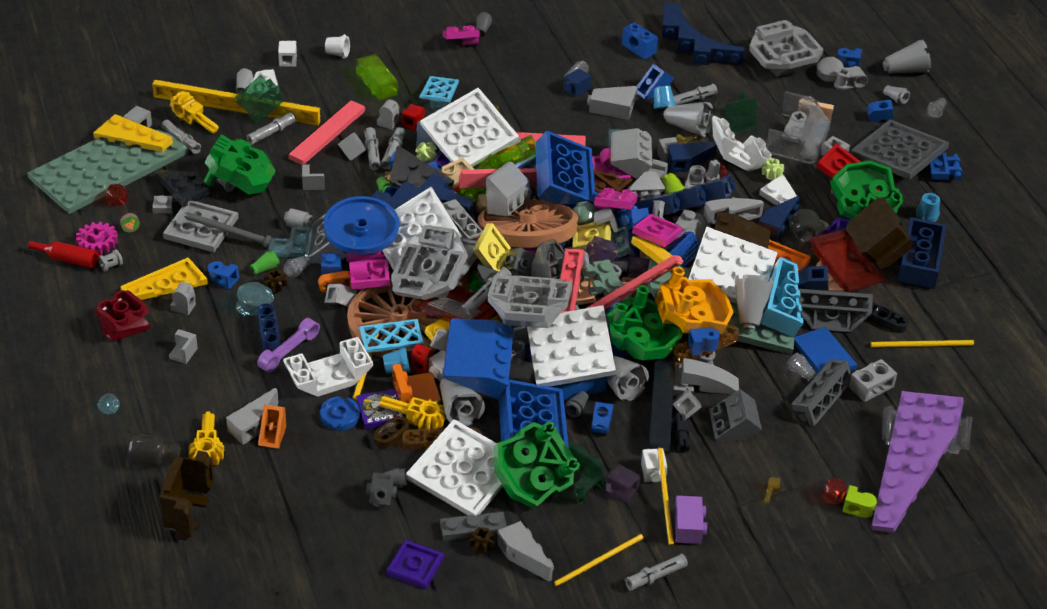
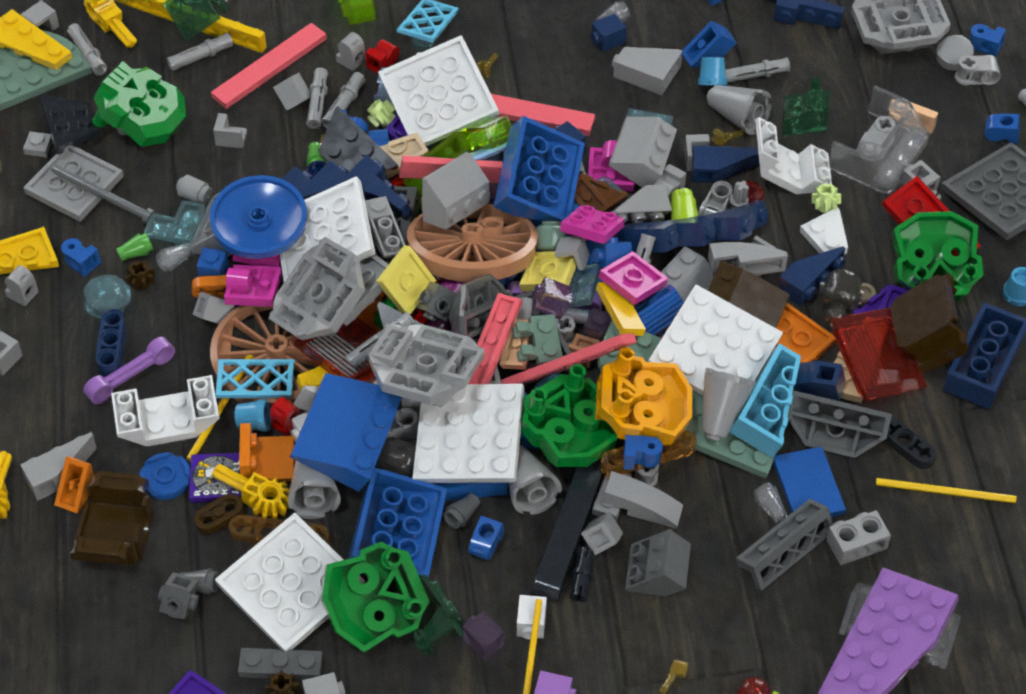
camera: 15 degrees right, 10 degrees up
none -> dark brown piece [69,471,154,565]

